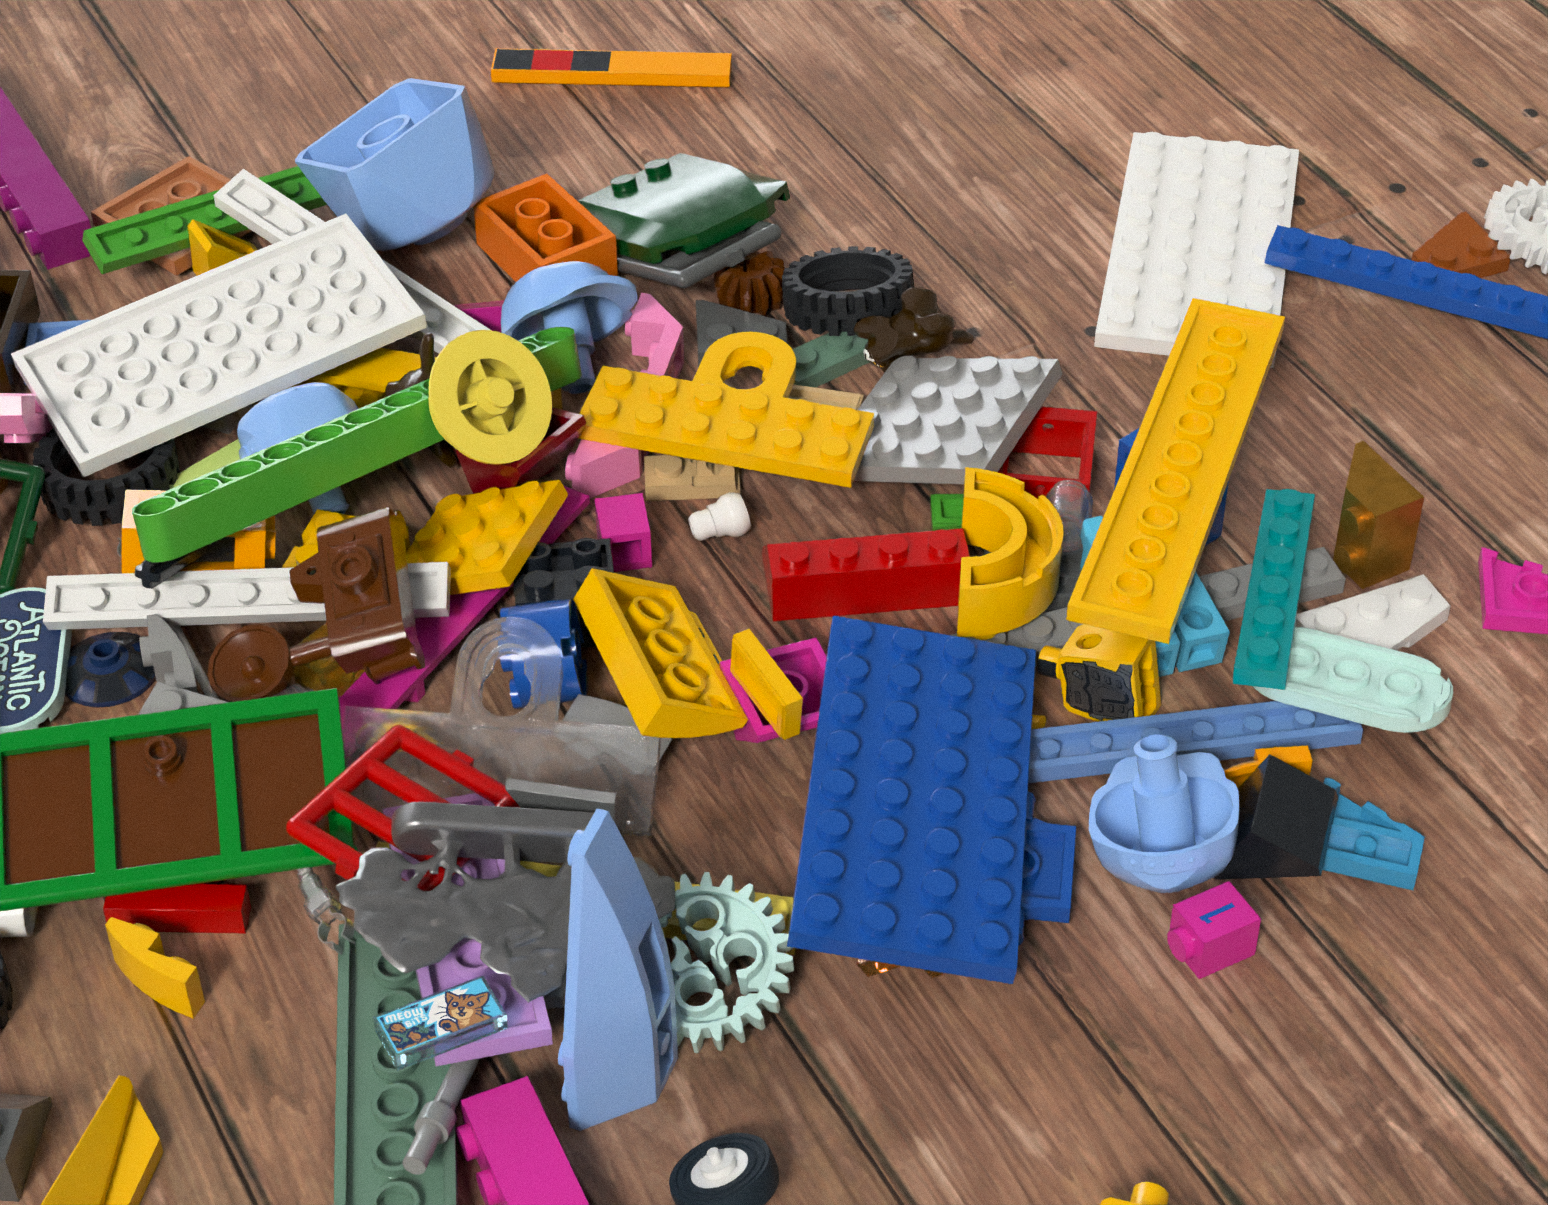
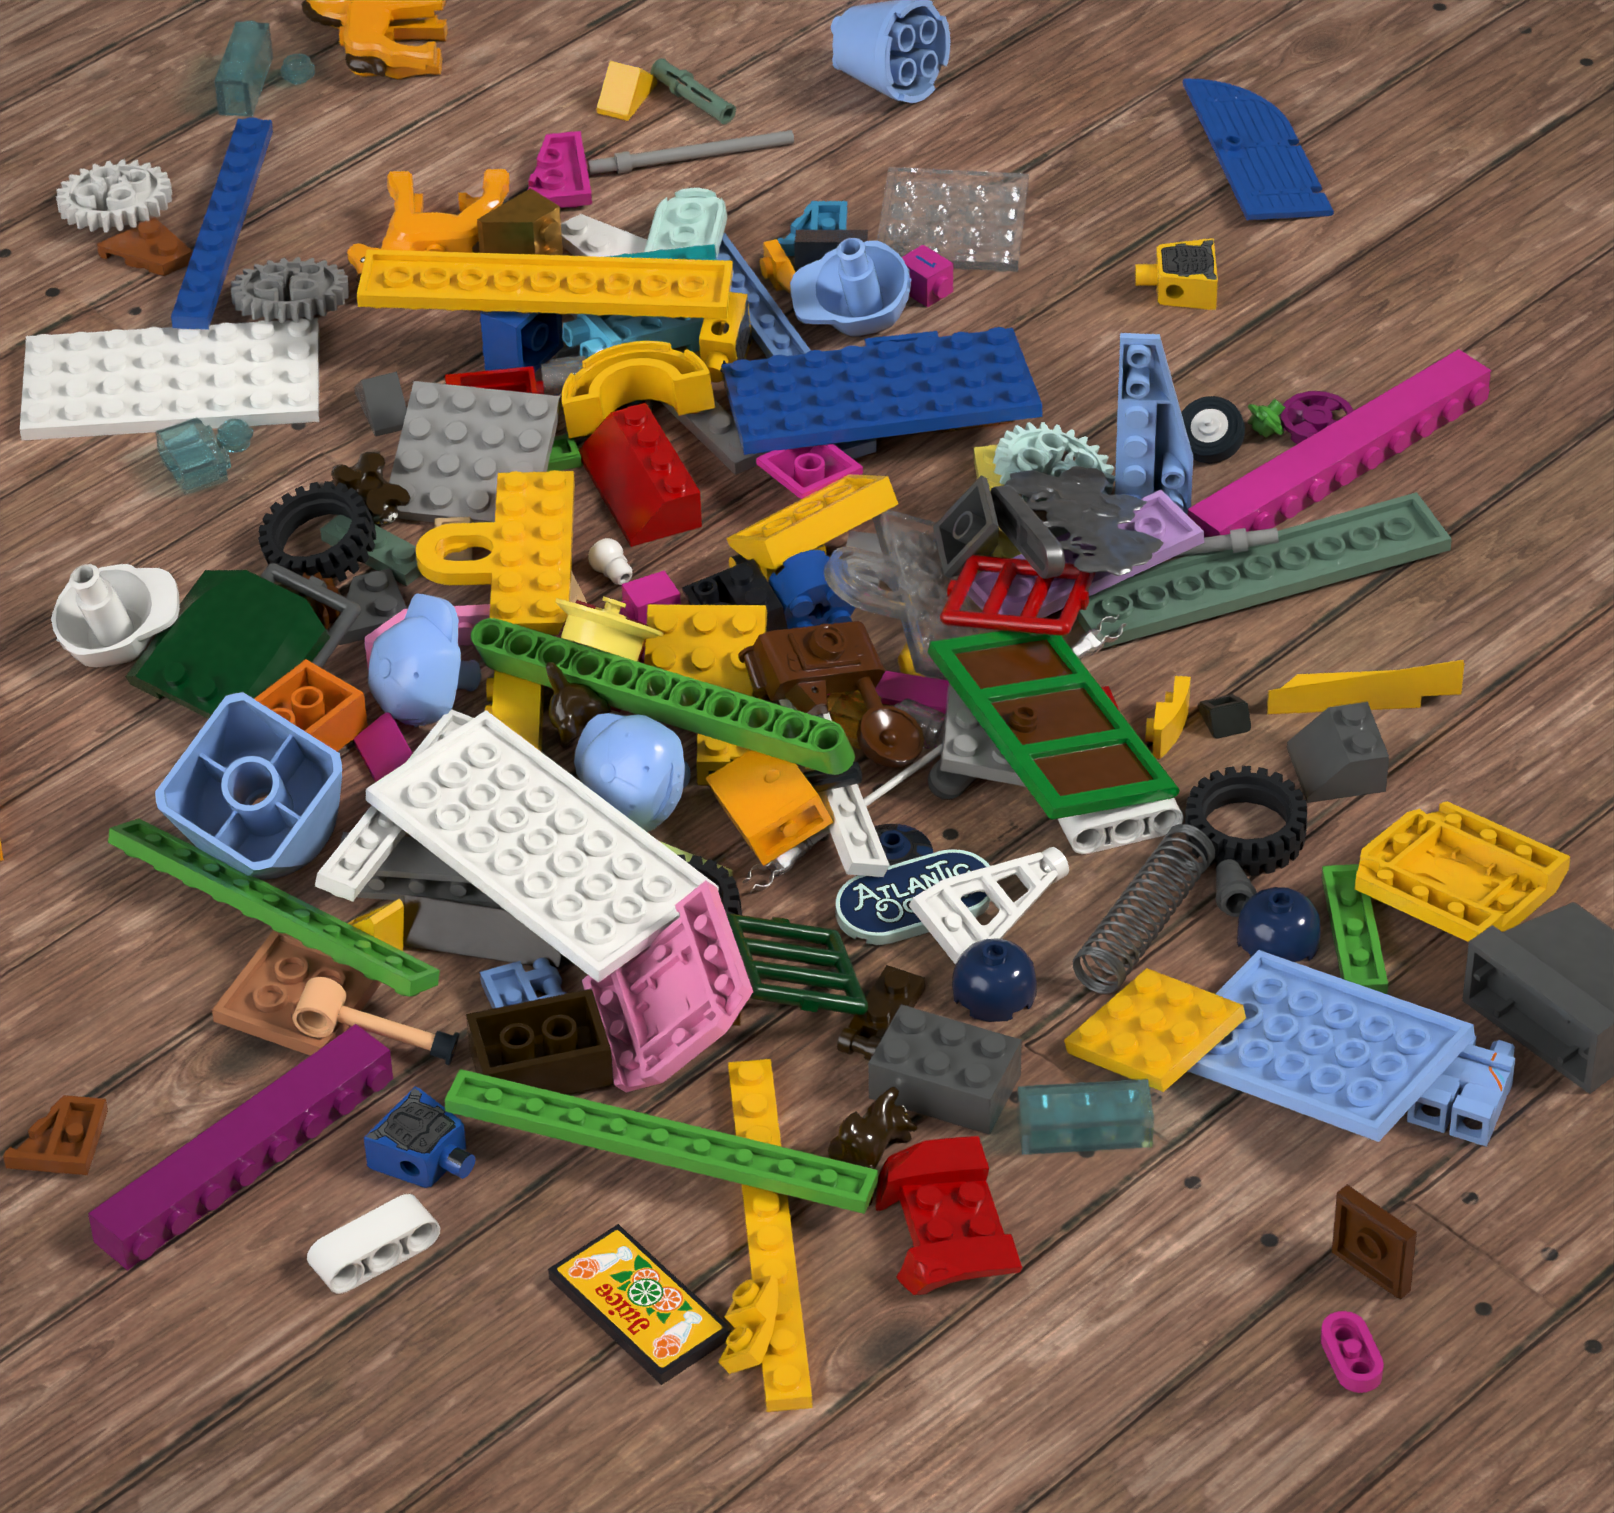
camera: 105 degrees left, 0 degrees up
light grey slope [139,614,198,693] -> none
tile [373,976,508,1071] -> none
yellow tile [730,629,803,740] -> none
none -> dark orange wing [3,1095,108,1175]
none -> white piece [51,564,179,667]
none -> clear light blue brick [155,417,231,495]
none -> clear light blue plate [216,419,253,453]
none -> light grey gear [231,257,349,323]
none -> light nougat piece [293,977,460,1065]
none -> light orange animal [347,169,510,282]
none -> dark grey slope [354,372,407,437]
none -> clear plate [877,167,1029,272]
none -> pearl dark grey slope [1197,694,1251,738]

